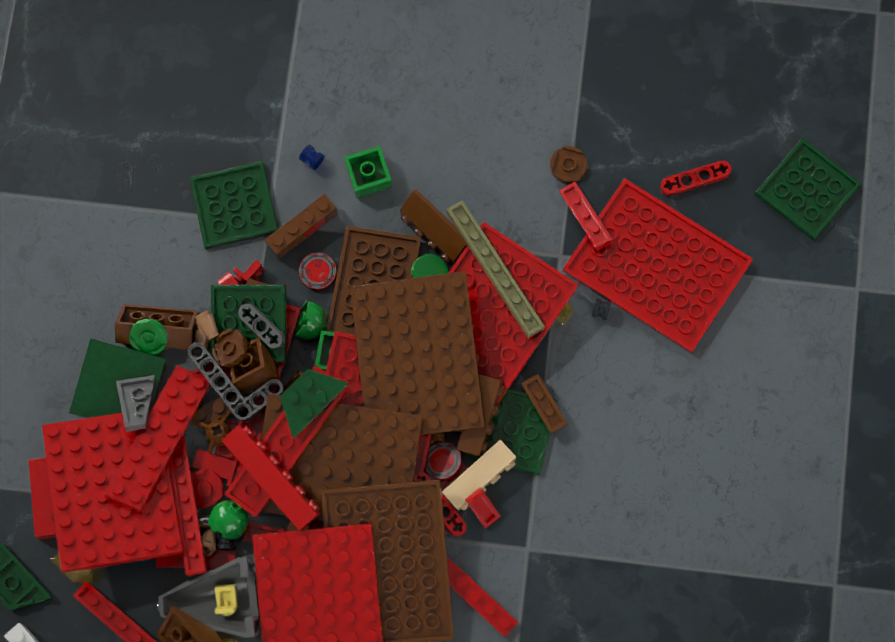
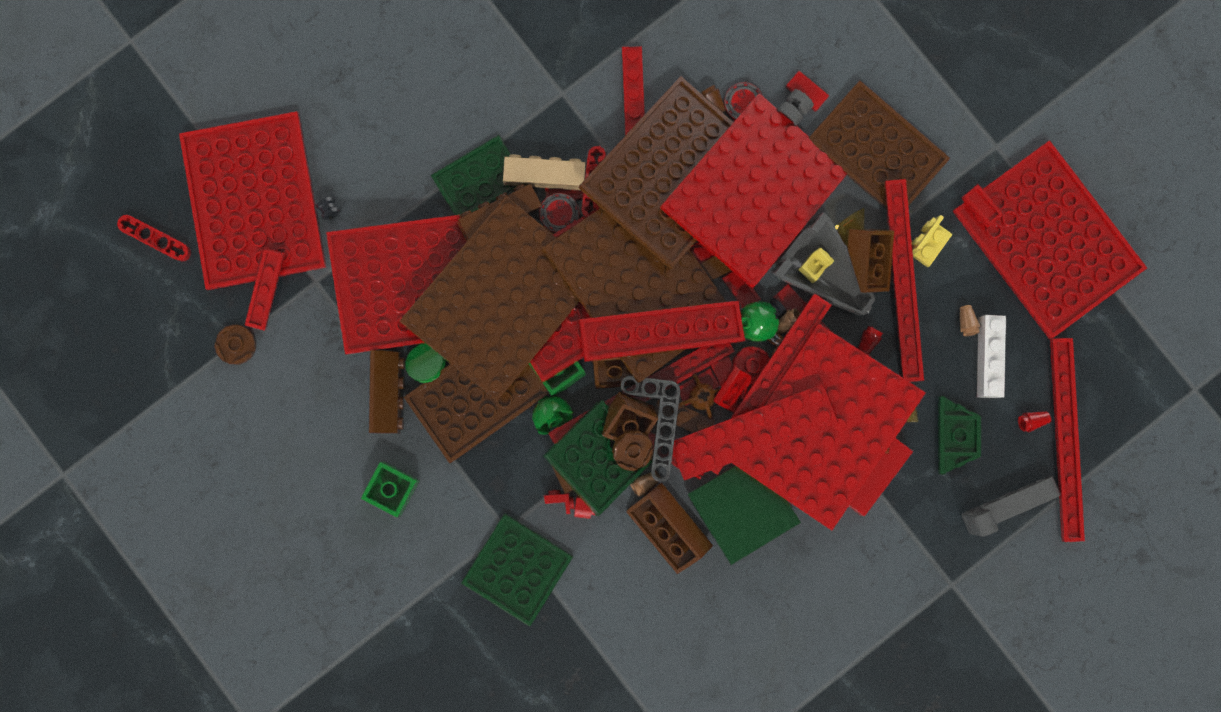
camera: 140 degrees left, 10 degrees up
dark grey wing [116,375,155,432] -> none
green tile [129,319,168,355] -> none
medium nougat cone [195,310,219,340] -> none
red brick [221,424,320,531] -> none
dark grey beam [238,304,285,348] -> none
reddish brown brick [265,193,338,260] -> none
dark green wing [280,369,349,438] -> none
clear blue wheel [299,145,325,170] -> none
tile [299,252,337,290] -> none
olive tile [446,200,545,338] -> none
red tile [465,487,500,528] -> none
reddish brown plate [521,374,568,434] -> none
dark green tile [755,138,861,241] -> none
none -> red wing [713,366,752,412]
none -> red cone [858,326,883,355]

